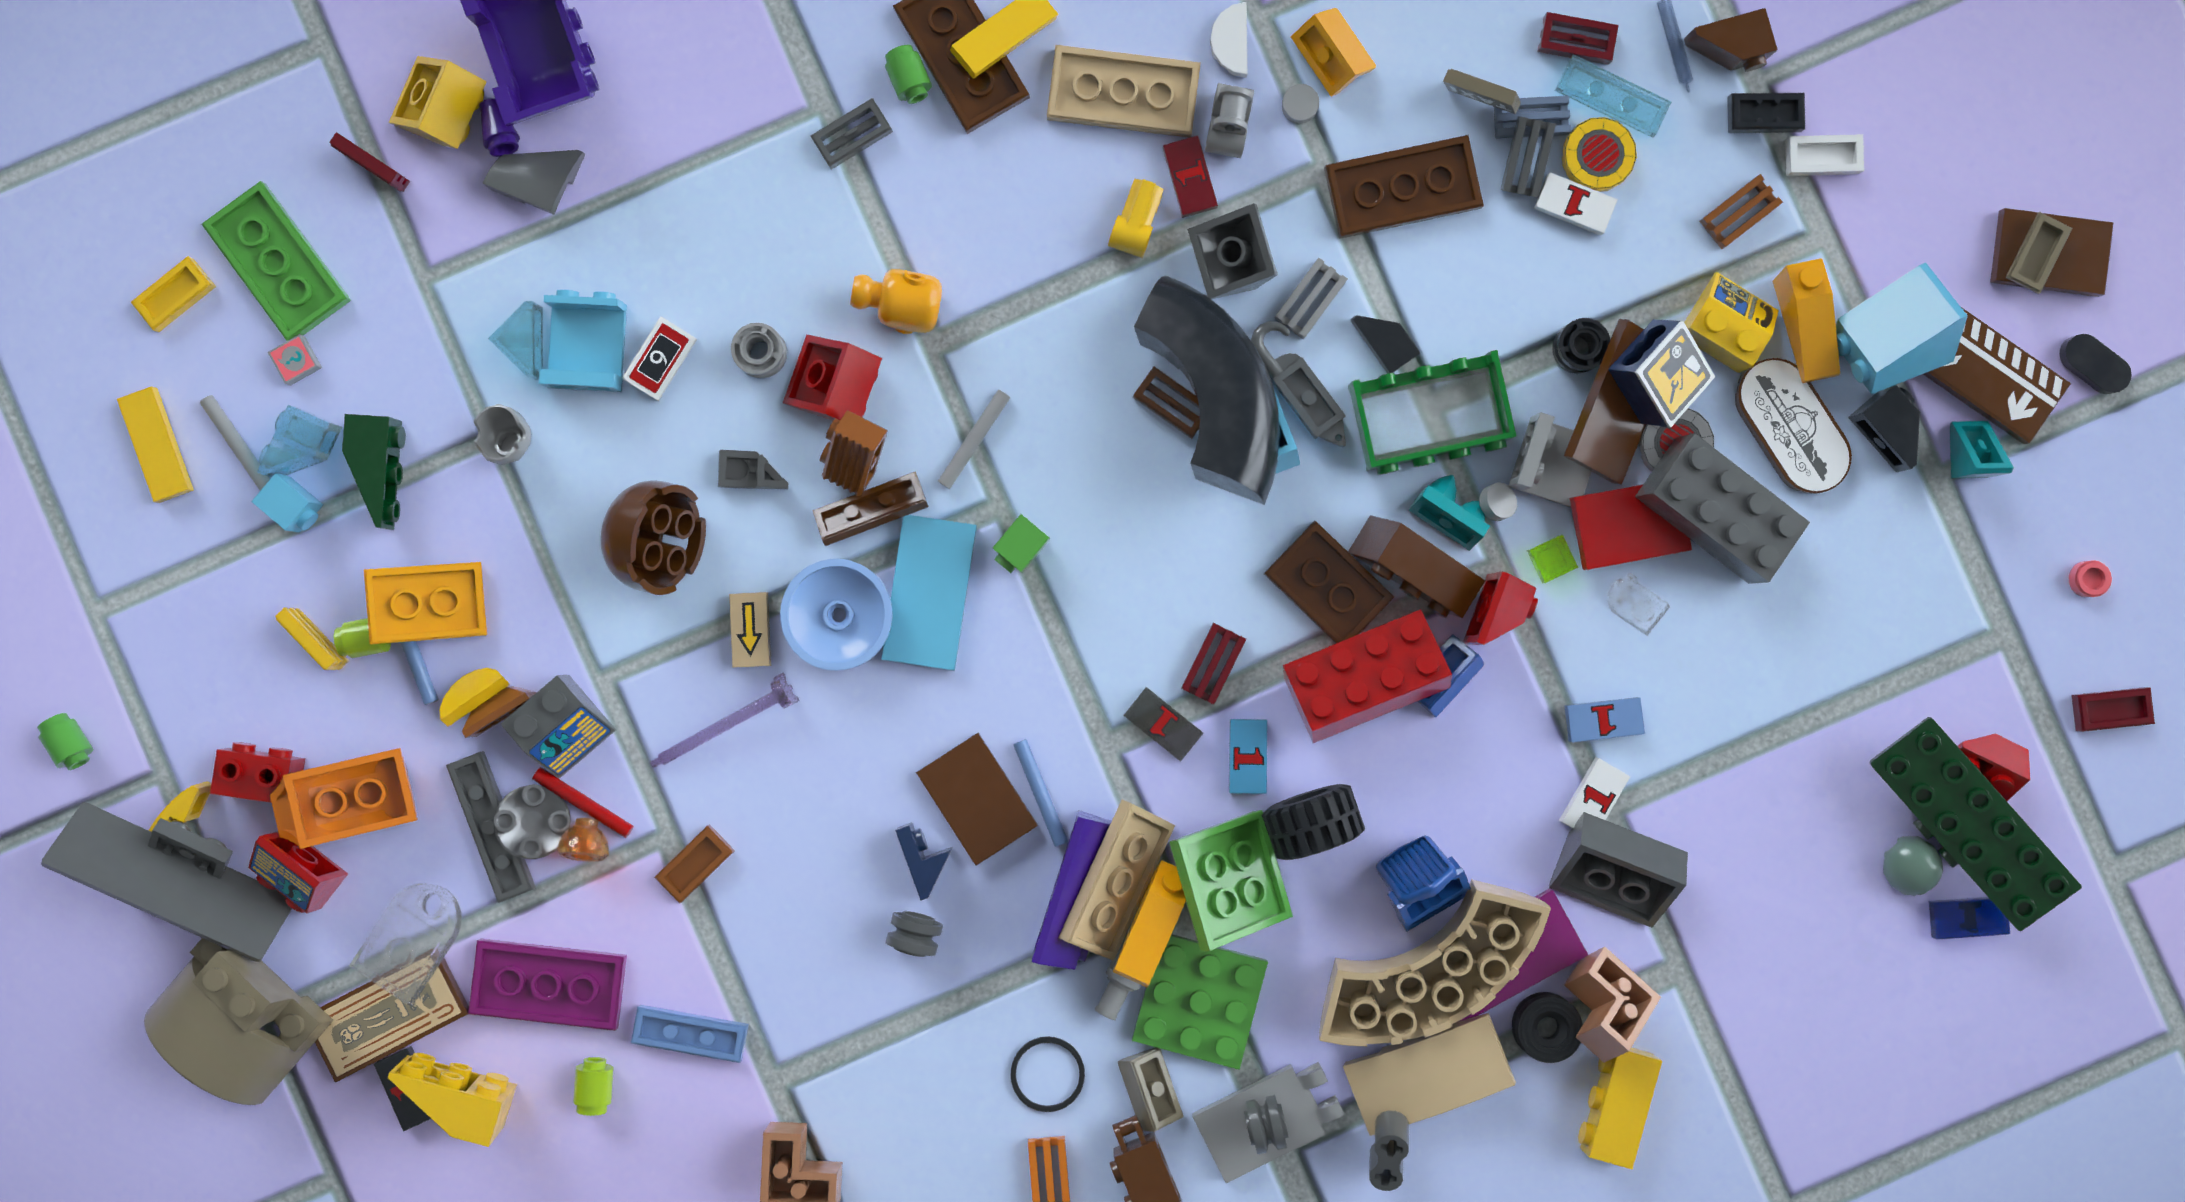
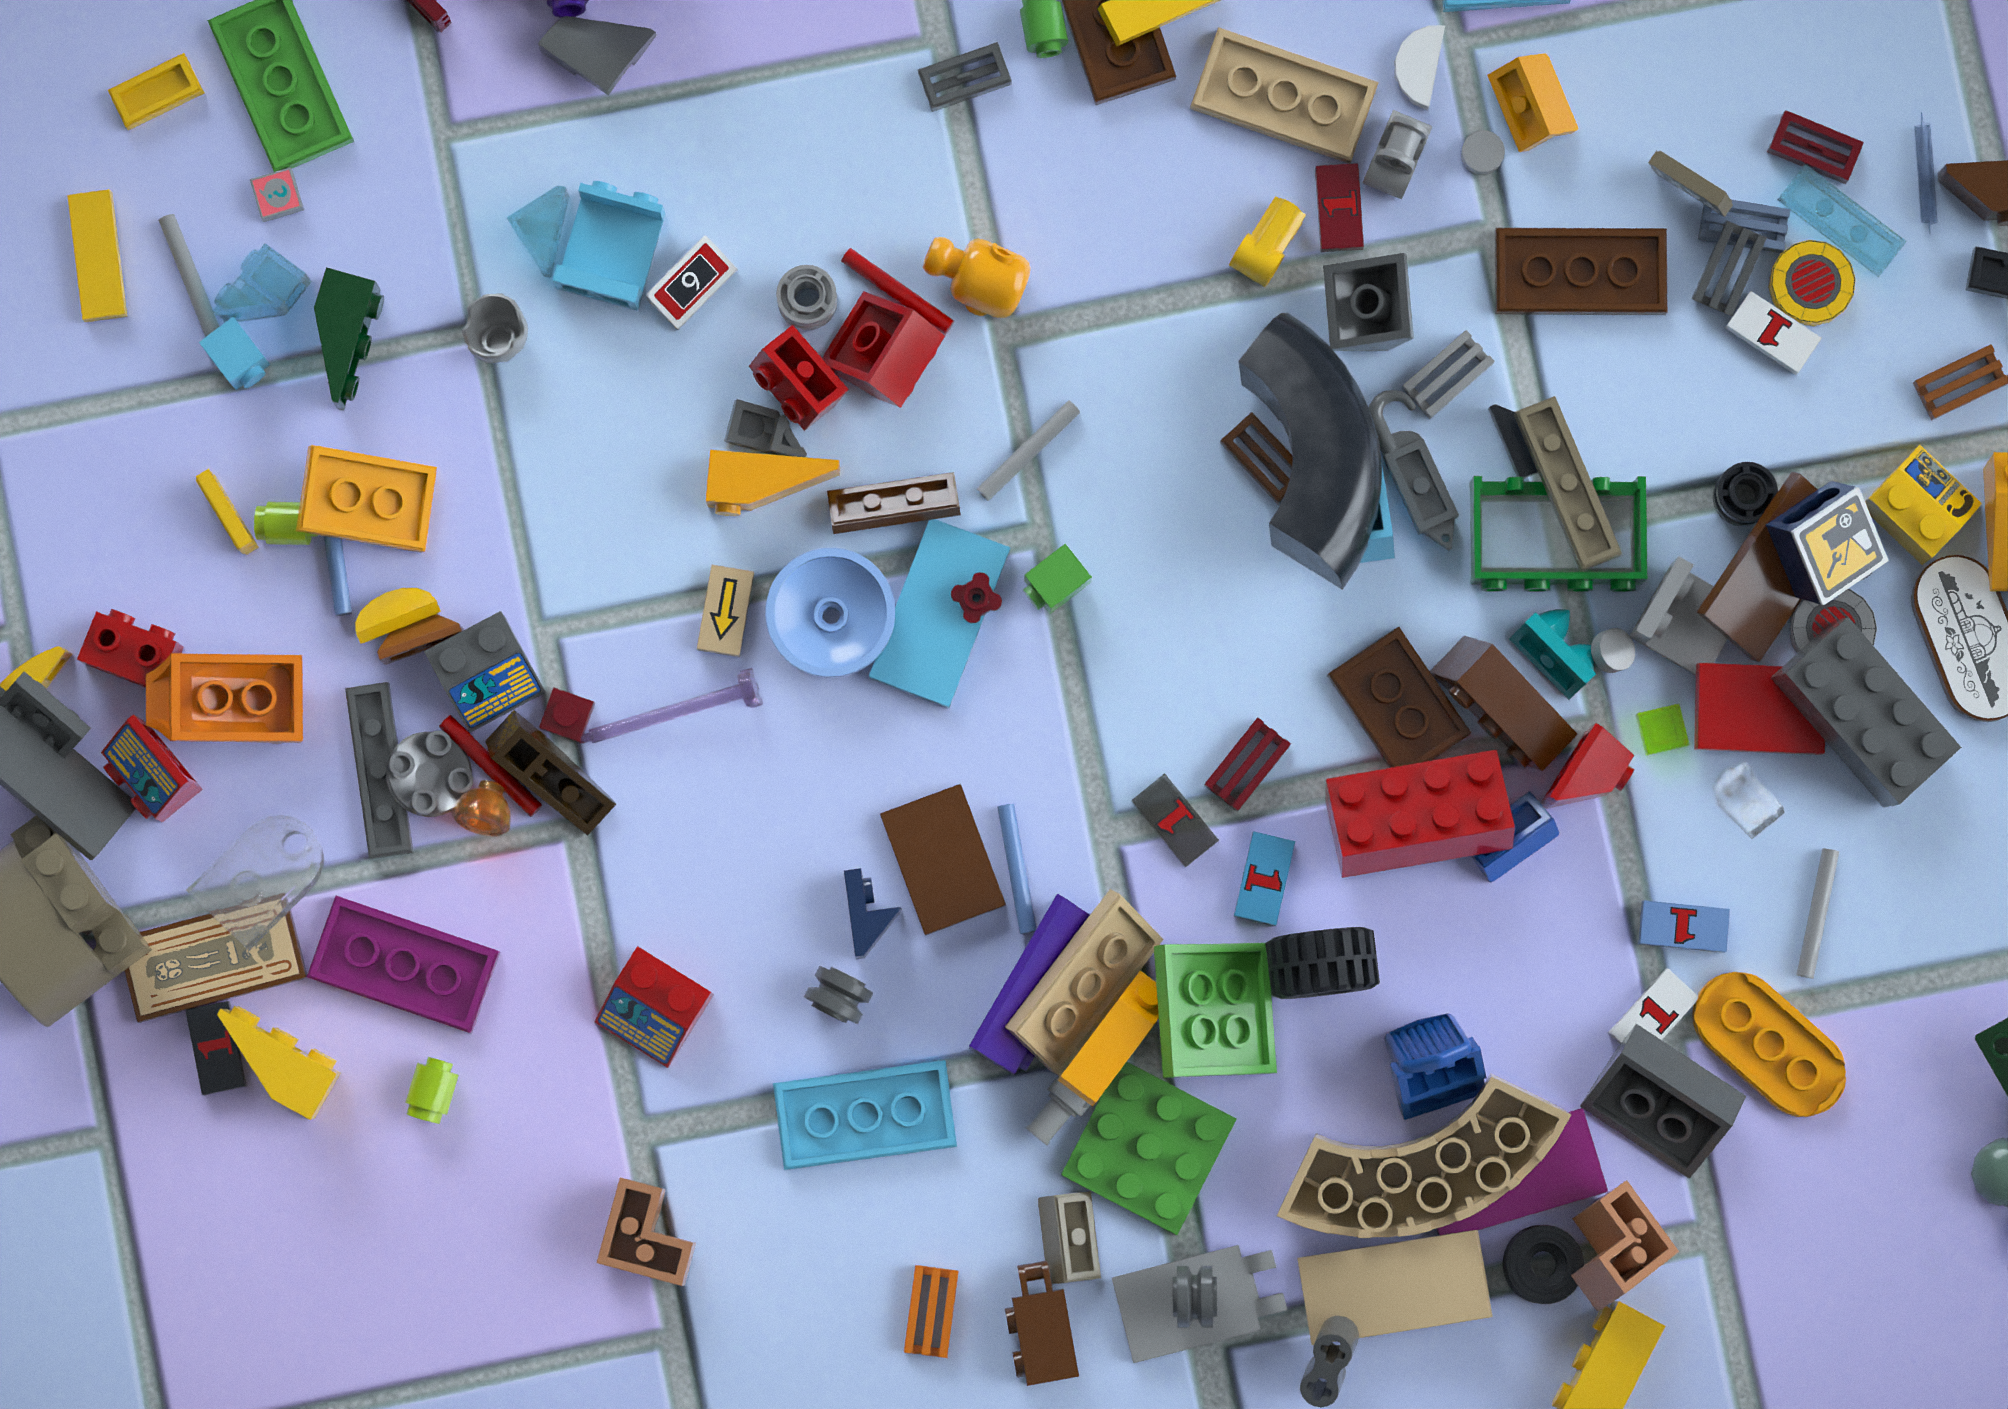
camera: 15 degrees right, 5 degrees down
reddish brown cylinder [601,480,706,595] -> none
medium blue tile [631,1004,749,1063] -> none
dark orange tile [654,825,735,904] -> none
dark orange brick [820,410,888,496] -> none
black piece [1011,1036,1085,1112] -> none
none -> dark brown slope [485,710,616,836]
none -> dark red plate [539,687,596,744]
none -> slope [594,946,714,1068]
none -> light orange slope [706,450,840,516]
none -> red brick [748,325,849,431]
none -> medium azure tile [773,1060,957,1170]
none -> red bar [841,248,955,335]
none -> dark red plate [951,572,1002,623]
none -> dark tan tile [1514,396,1622,572]
none -> light orange tile [1692,972,1846,1117]
none -> light grey bar [1796,848,1839,979]

